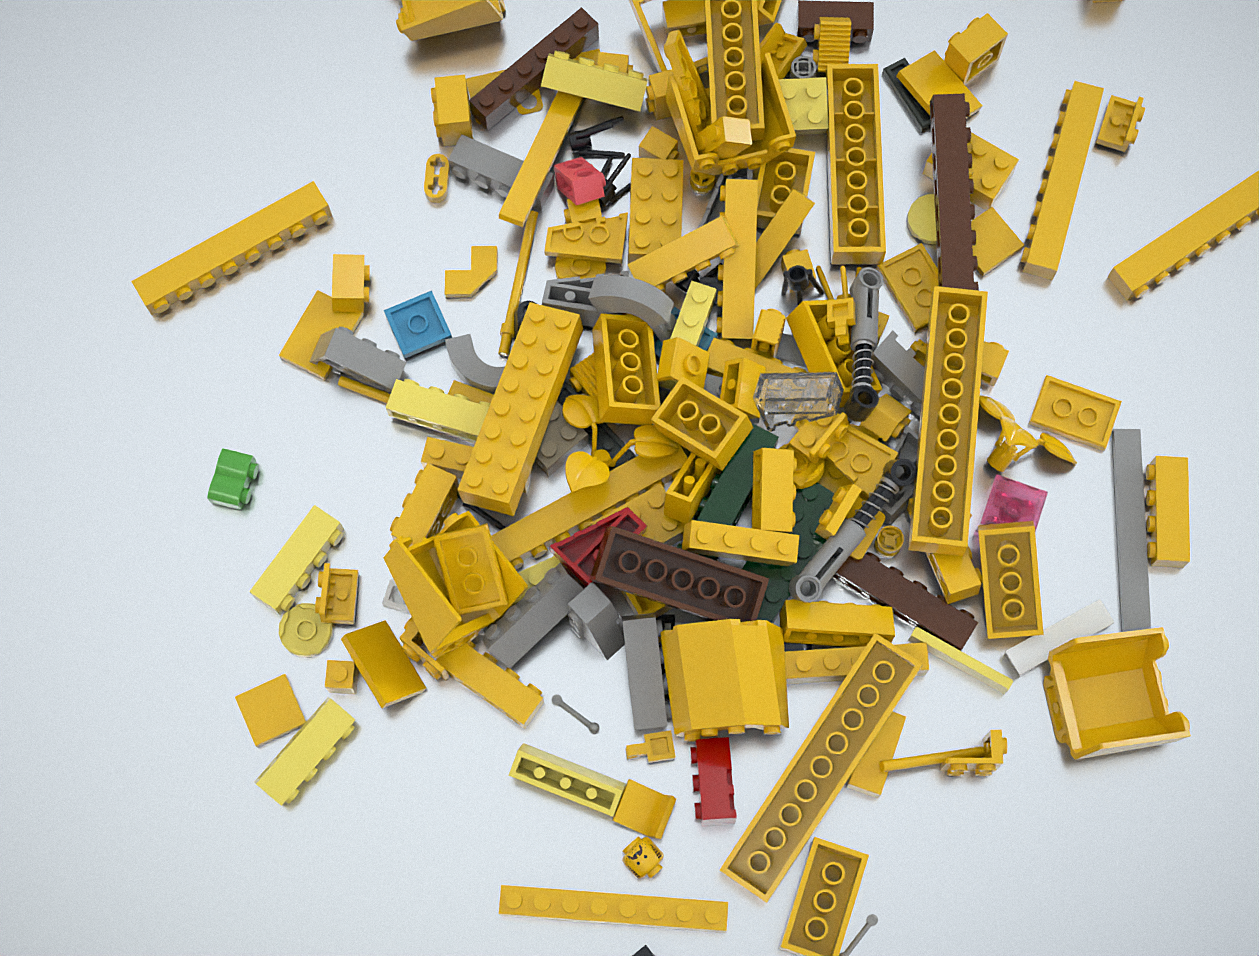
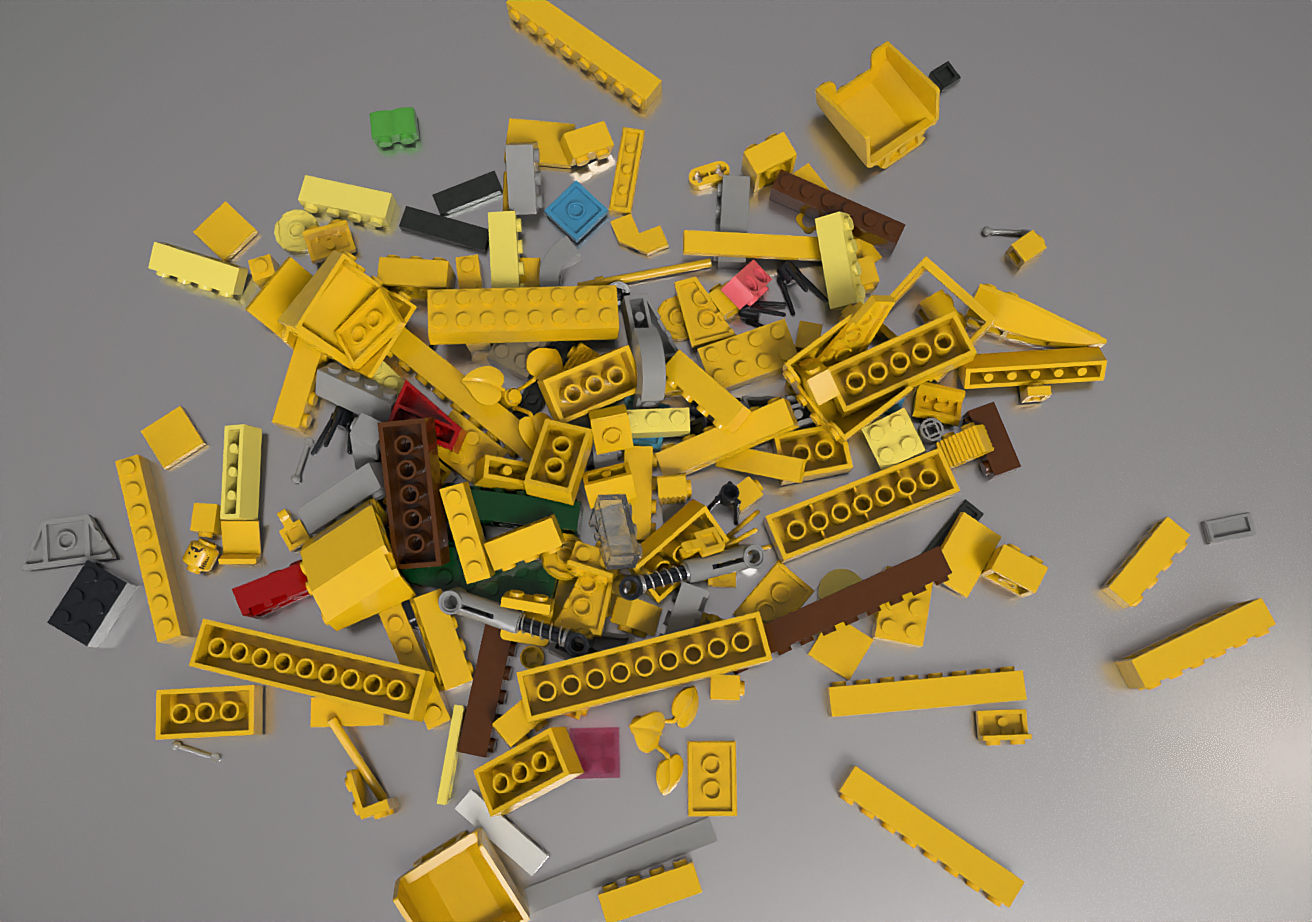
camera: 70 degrees right, 5 degrees up
none -> yellow tile [141,406,206,470]
none -> yellow brick [190,503,222,539]
none -> black plant [311,406,354,455]
none -> pearl dark grey tile [399,206,489,253]
none -> pearl dark grey tile [432,170,503,216]
none -> yellow tile [609,127,645,215]

